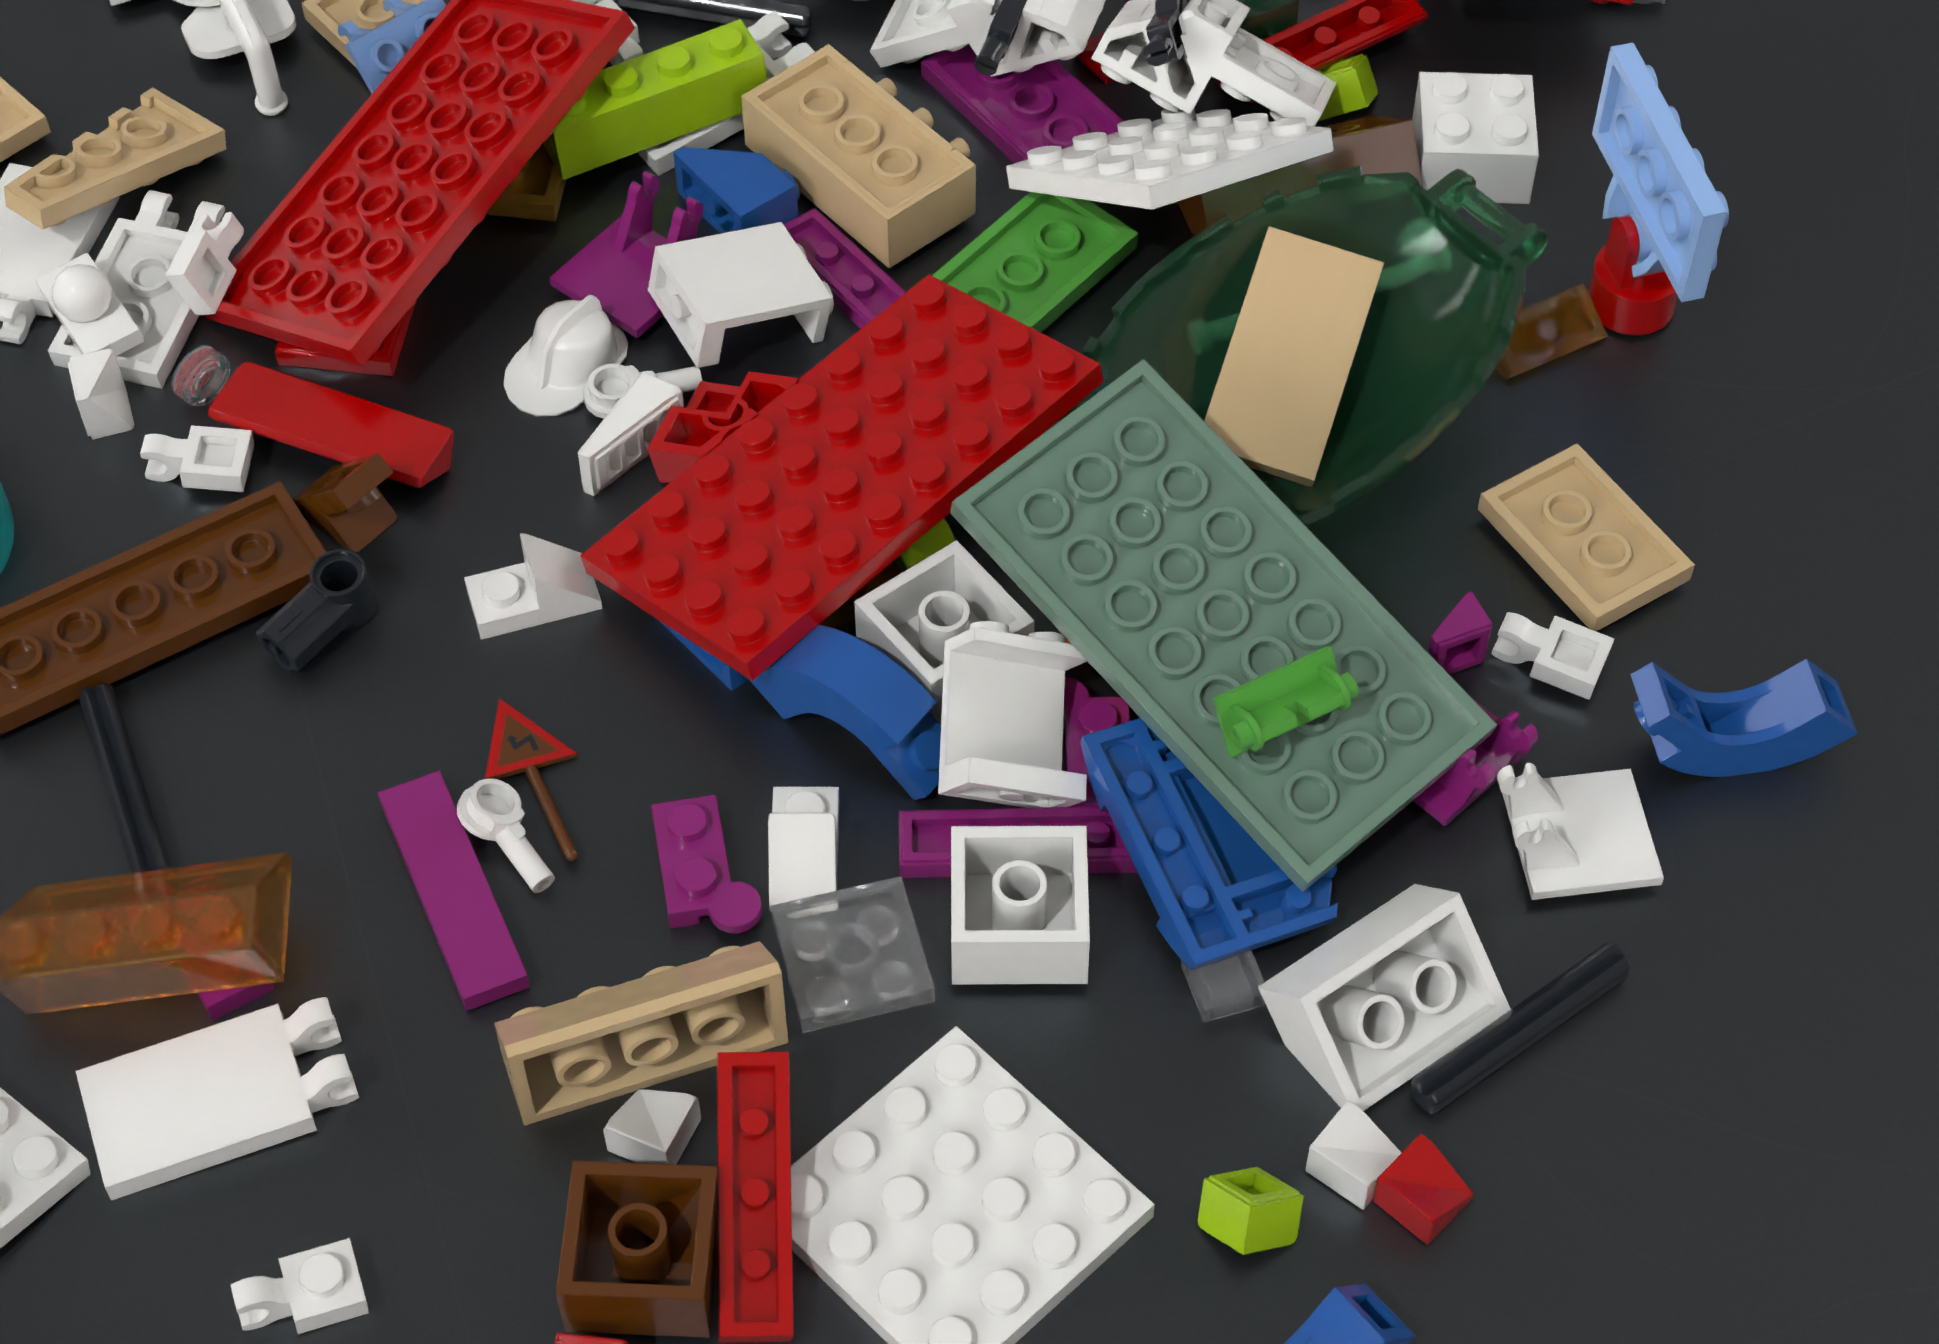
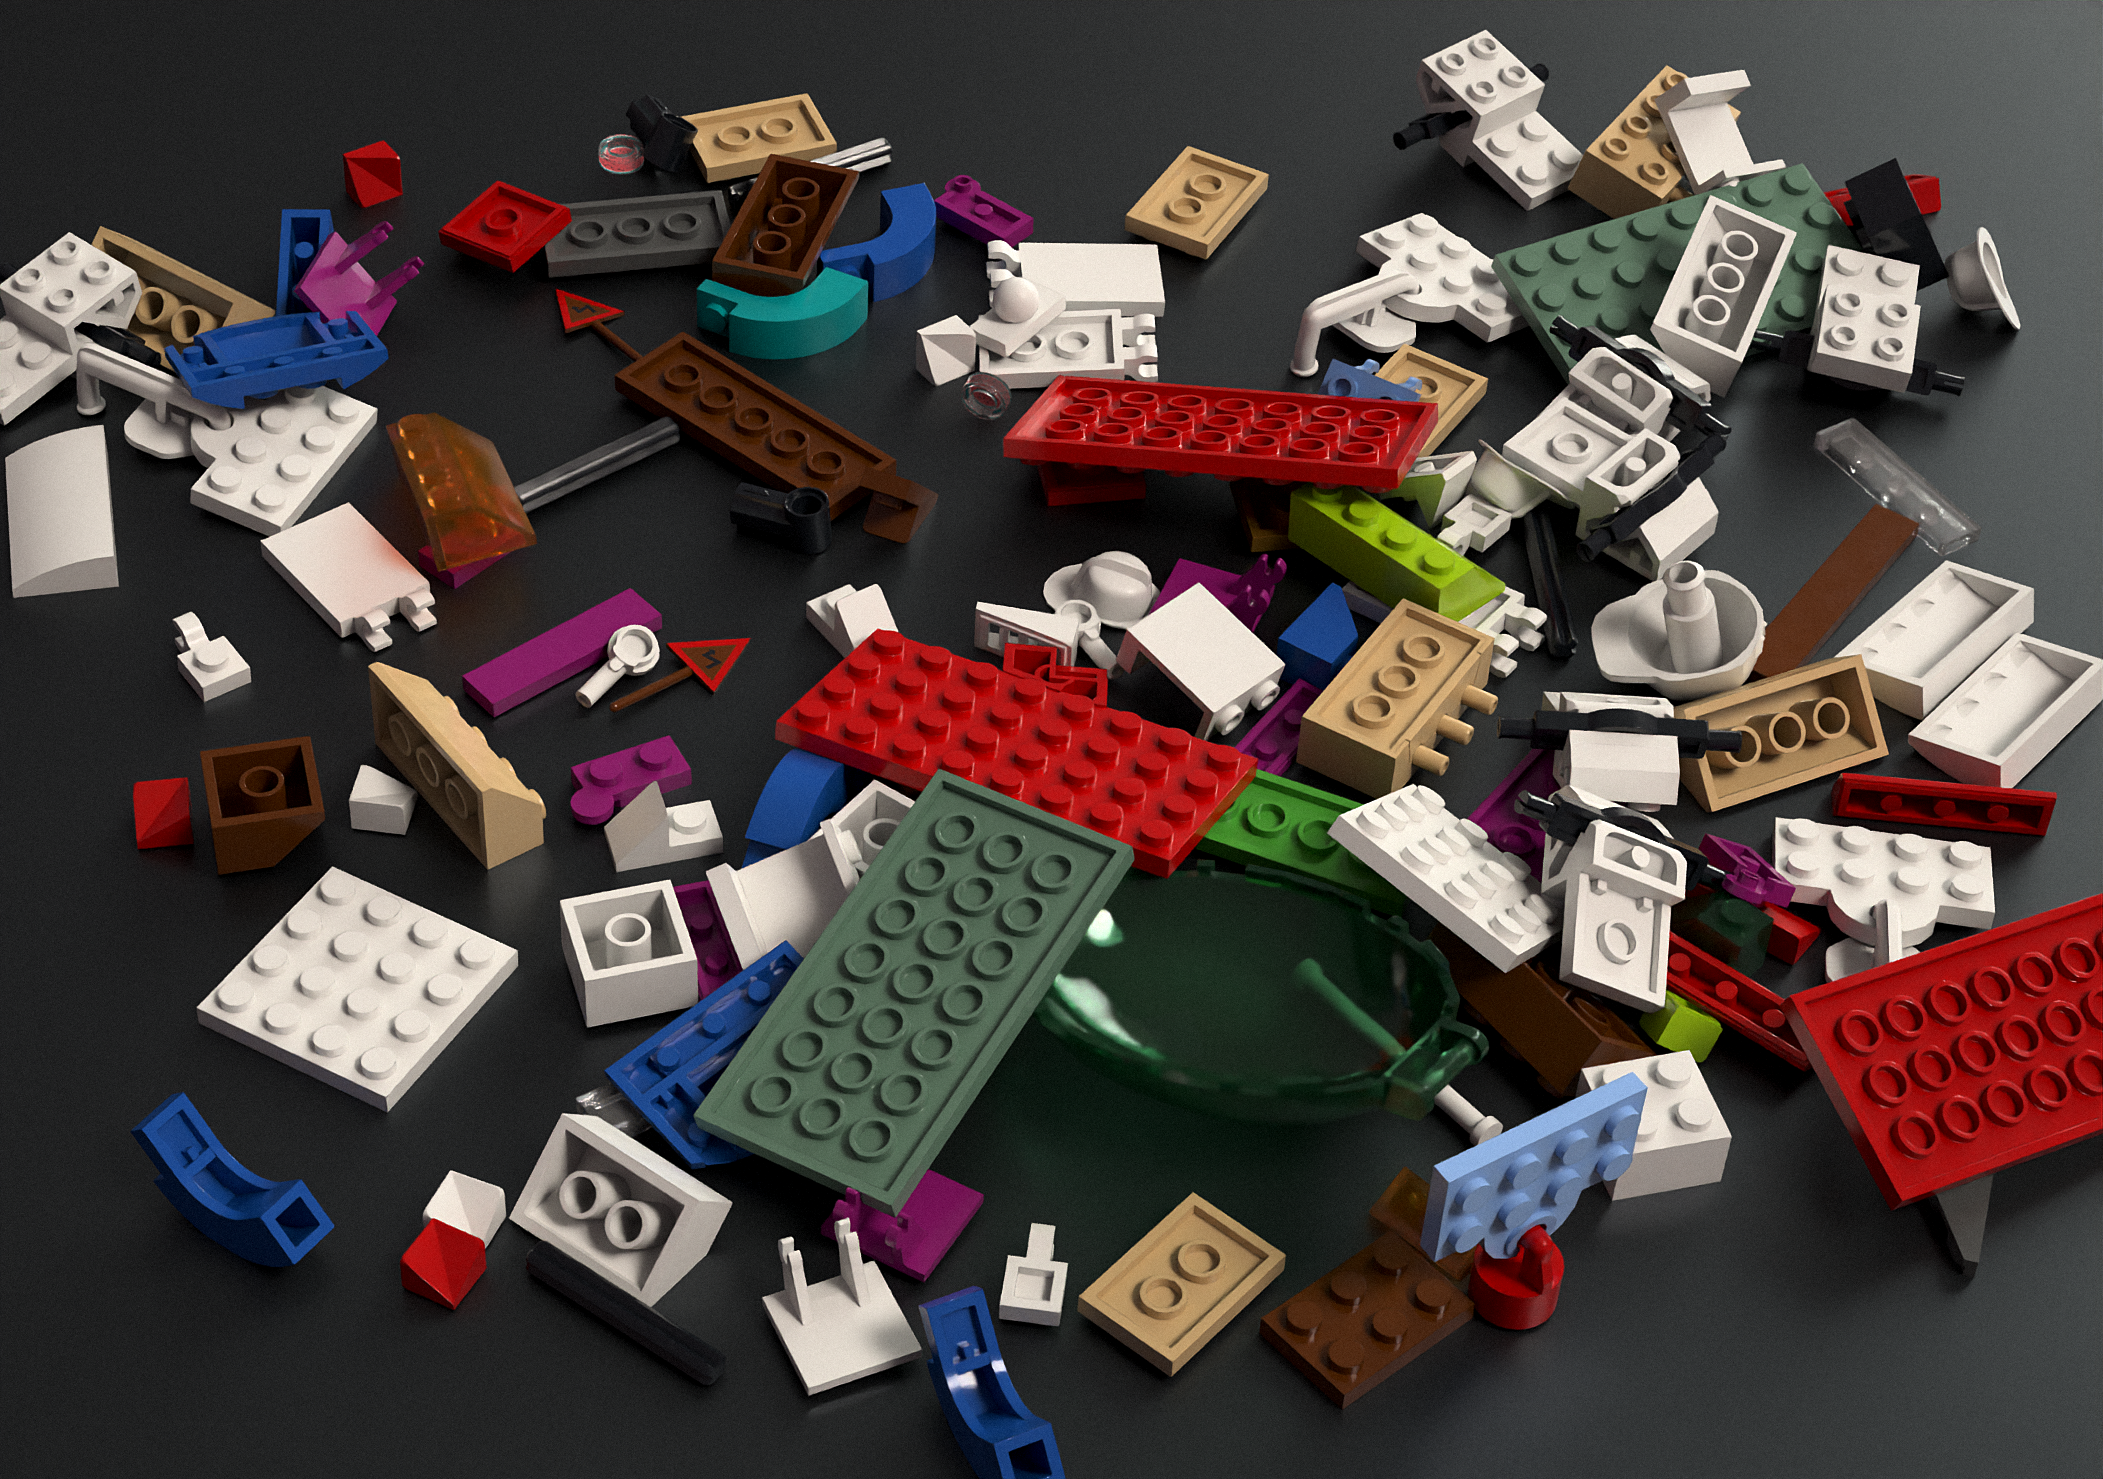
camera: 70 degrees right, 10 degrees down
tan wing [4,87,226,230] -> none
white plate [140,425,255,492] -> none
white plate [165,212,244,315] -> none
red slope [208,362,454,488] -> none
red plate [717,1052,793,1343] -> none
clear plate [771,876,935,1033] -> none
lime slope [1198,1167,1304,1255] -> none
tan tile [1204,226,1384,487] -> none
bright green hinge [1213,645,1359,758] -> none
magenta slope [1428,592,1492,674] -> none
none -> reddish brown plate [1259,1230,1475,1410]

